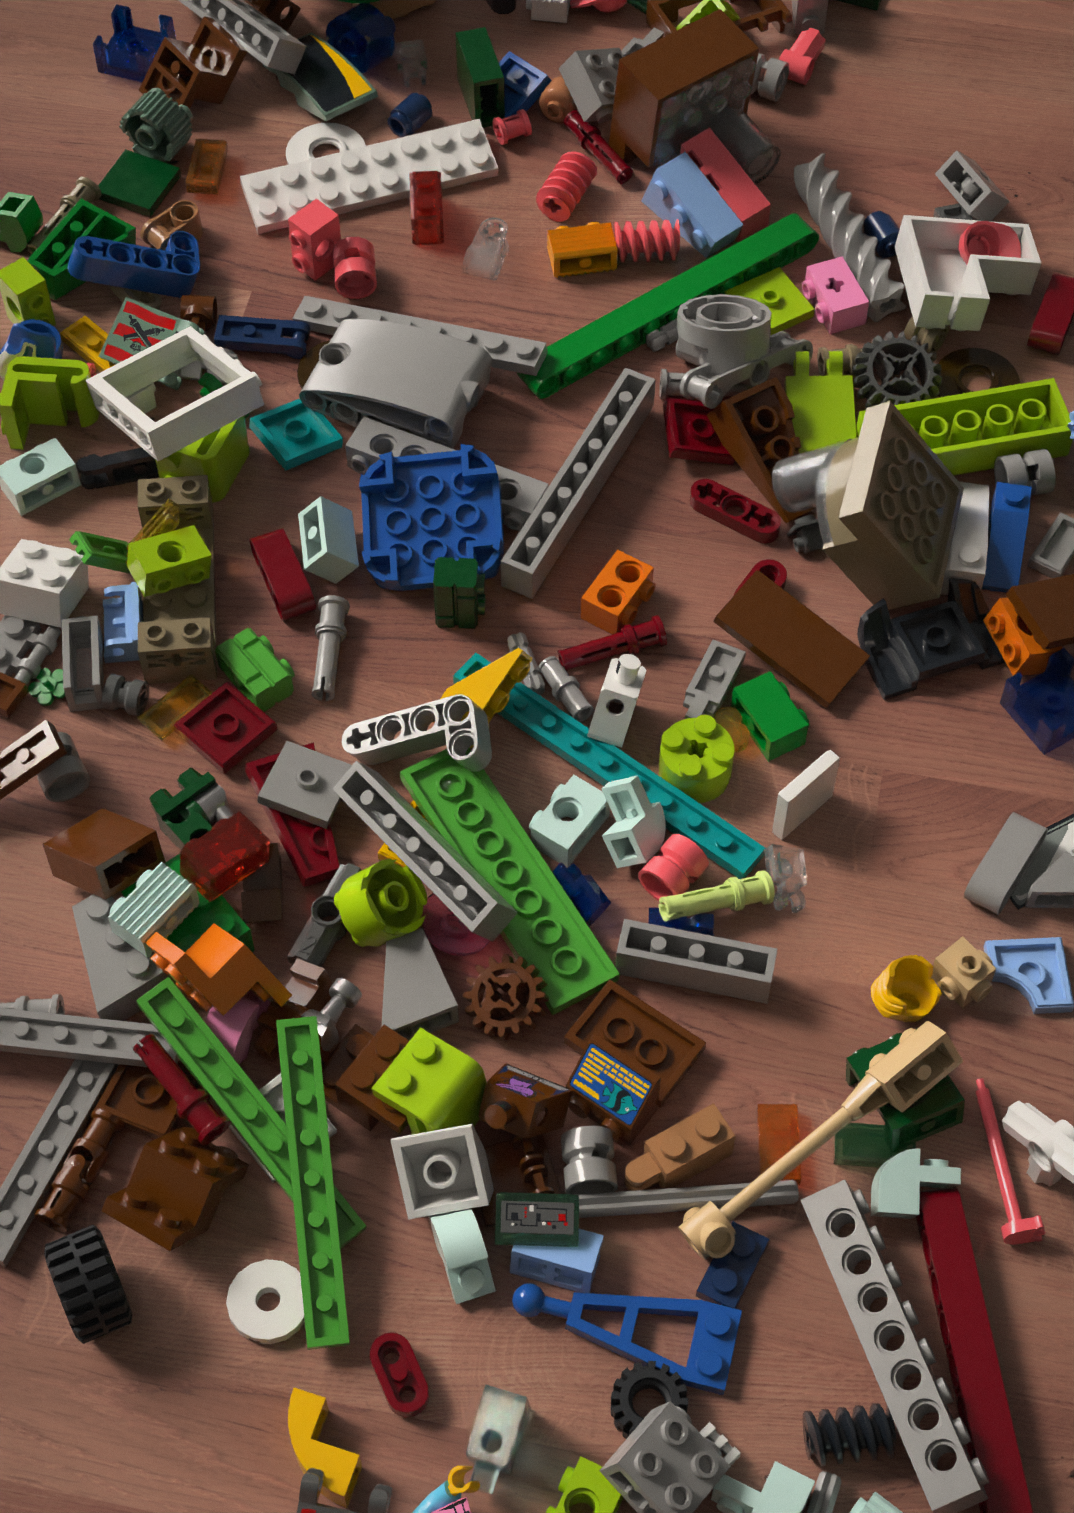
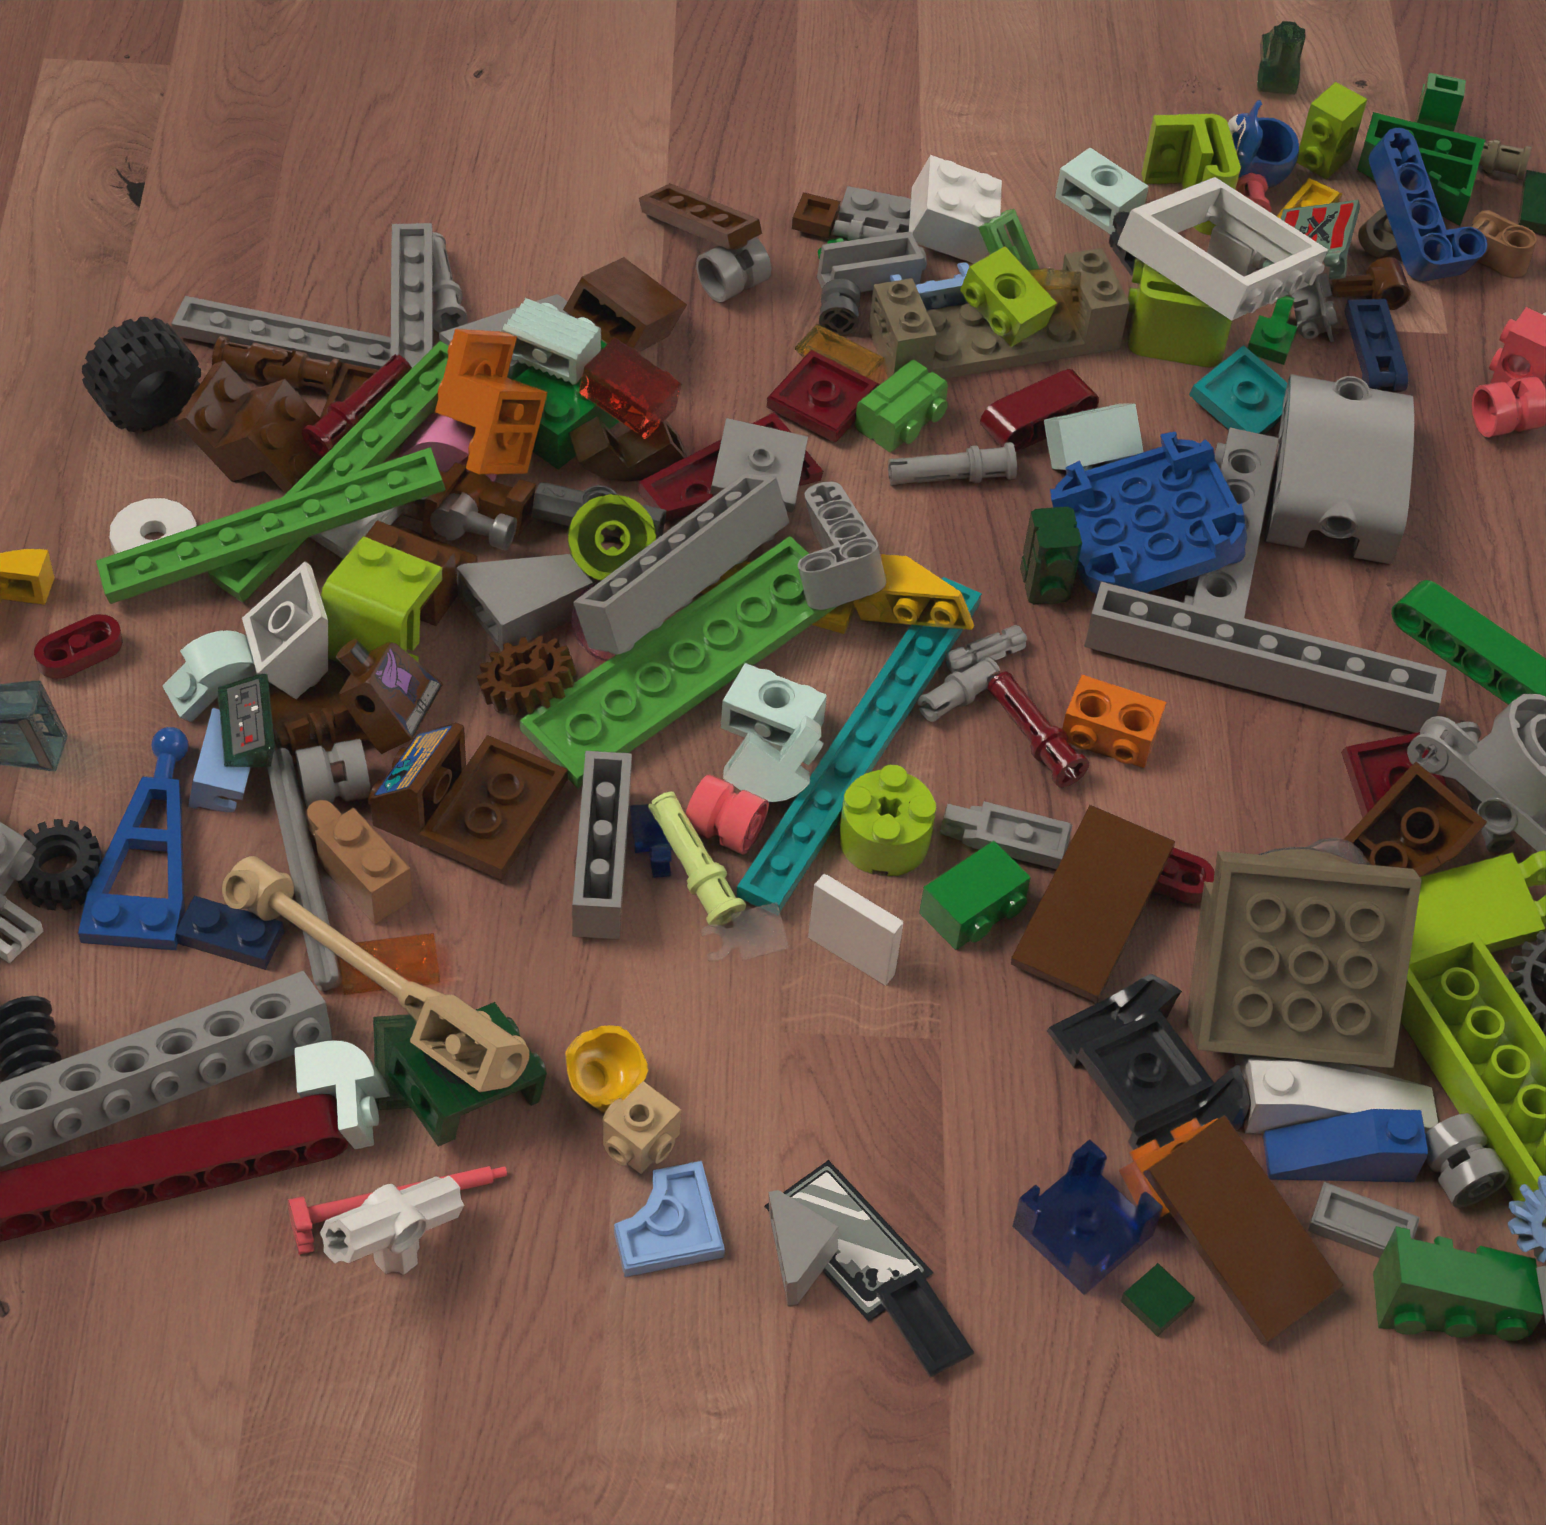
camera: 75 degrees right, 5 degrees down
dark green hips [149,768,256,874] -> none
light grey plate [292,296,548,376] -> none
clear blue plate [552,863,611,927] -> none
white torso [587,654,646,748] -> none
dark red beam [690,479,781,544] -> none
clear yellow tile [713,707,750,753] -> none
light grey beam [964,812,1048,915] -> none

